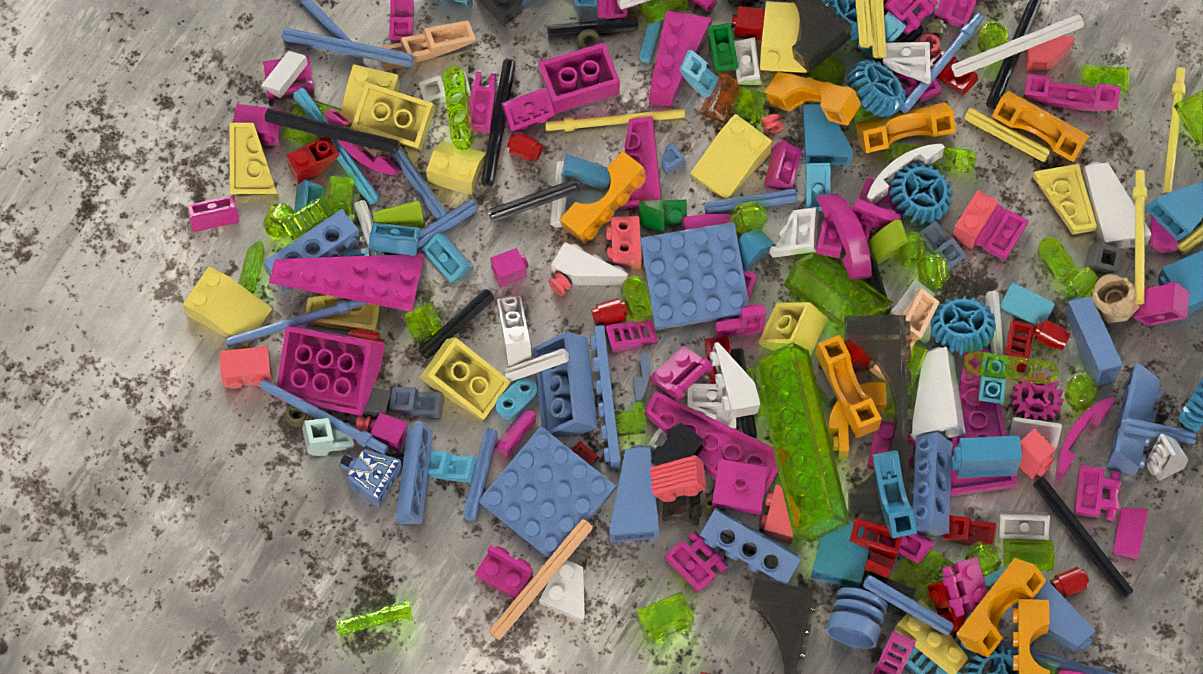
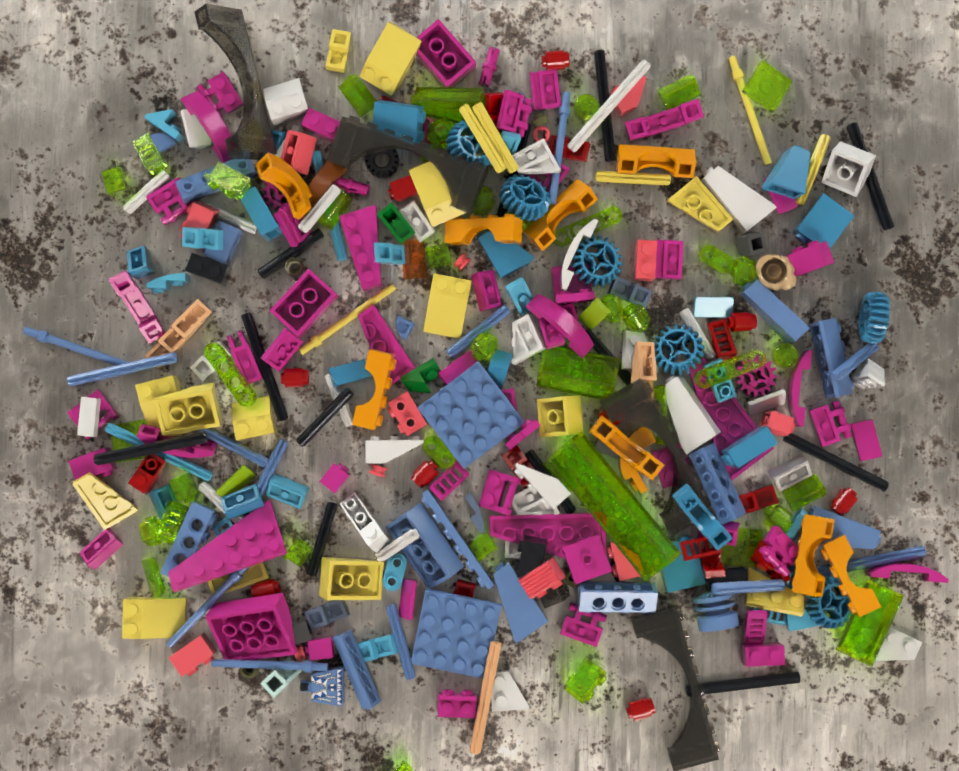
camera: 30 degrees left, 20 degrees up
light yellow bar [1133,170,1147,304] -> none

